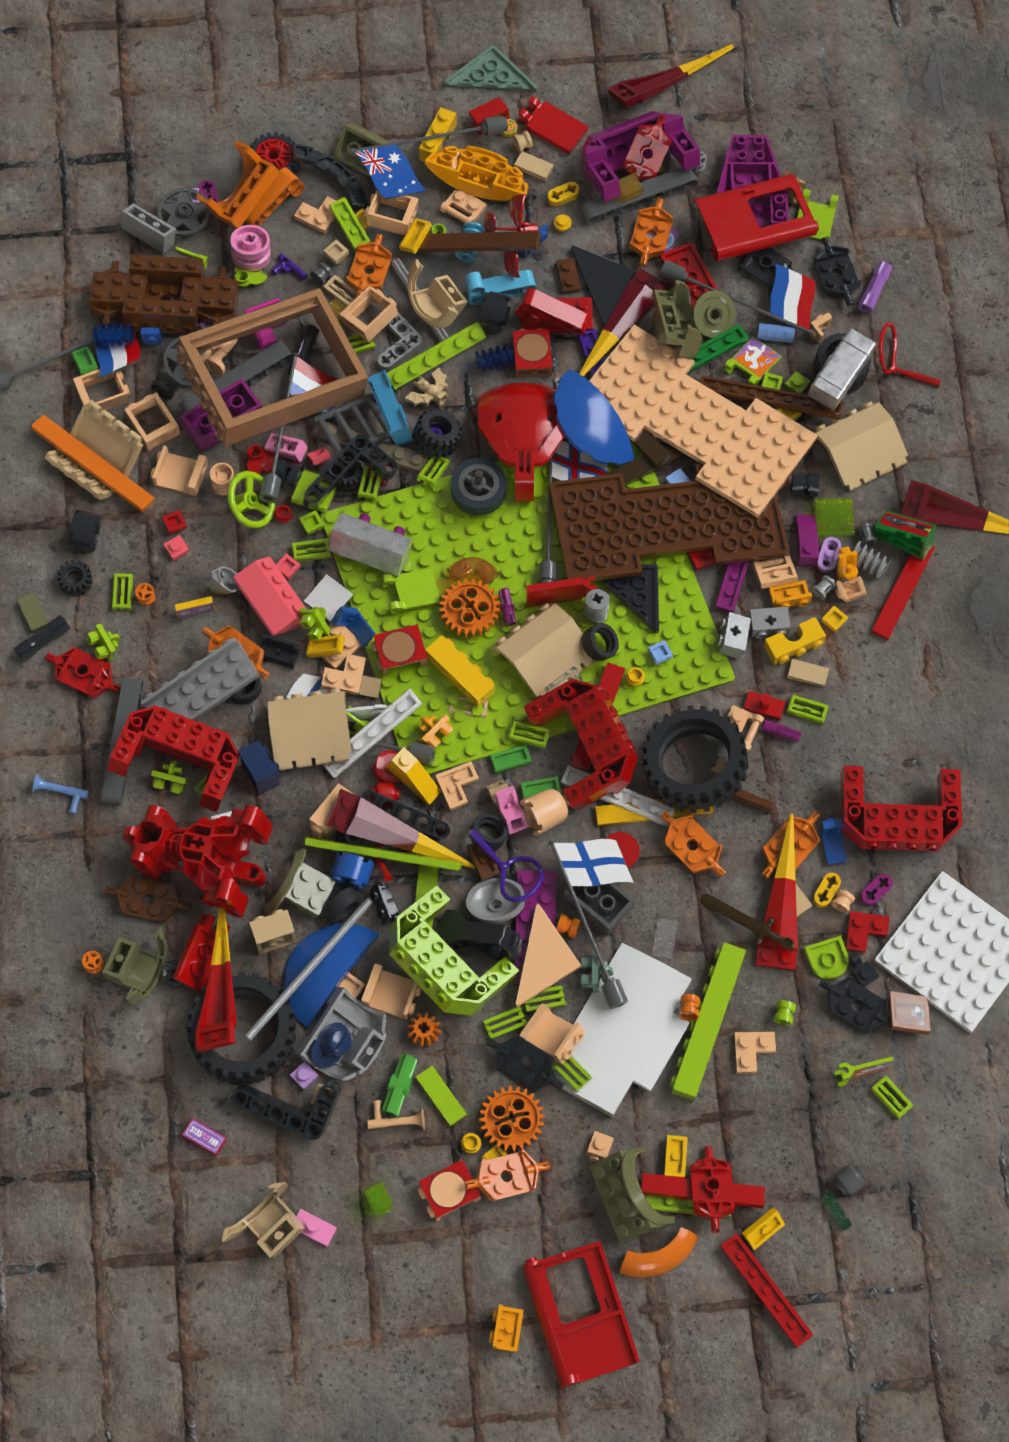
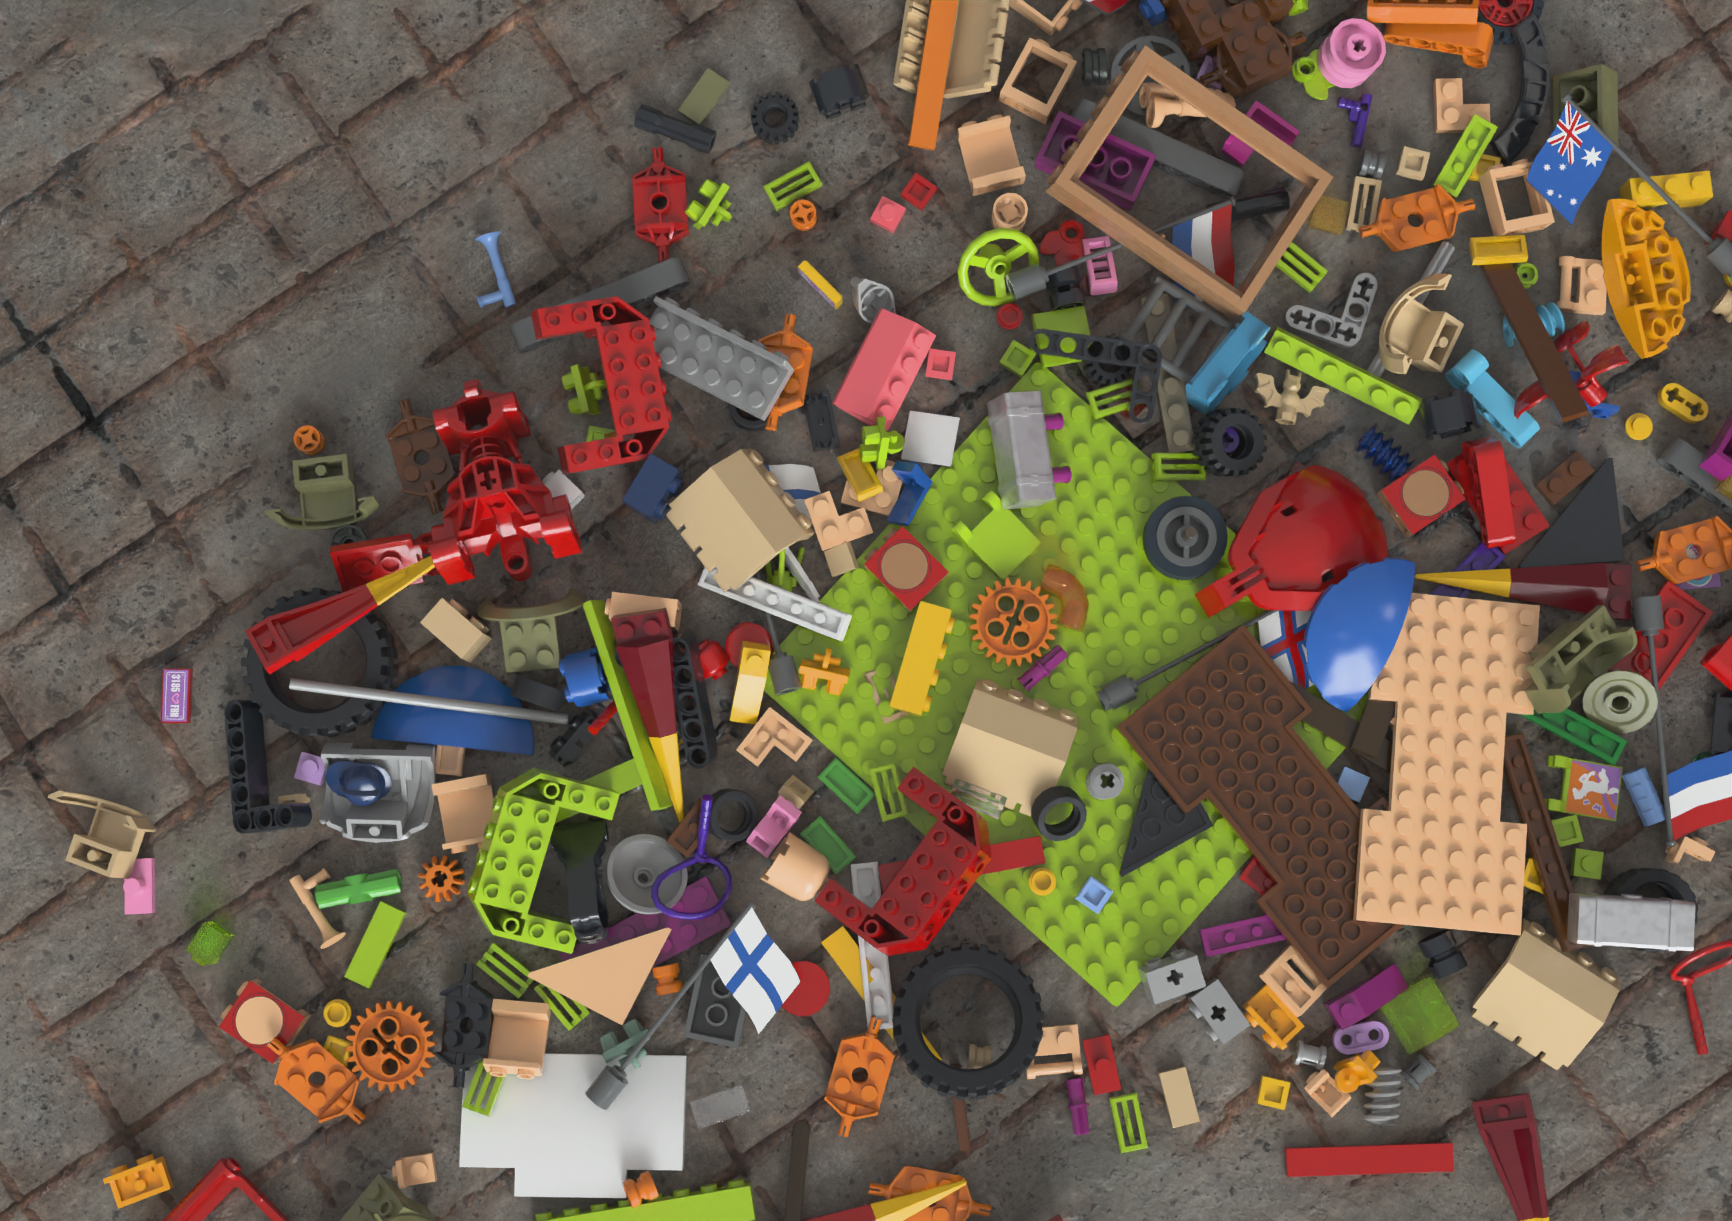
camera: 65 degrees right, 15 degrees up
lime tile [291,538,331,562] -> none
coral plate [307,447,331,465] -> none
light nougat window [340,286,399,342] -> none
tan tile [514,151,554,182] -> none
red tile [525,576,597,608] -> none
yellow arch [763,617,826,665] -> none
green wedge [874,510,936,560] -> none

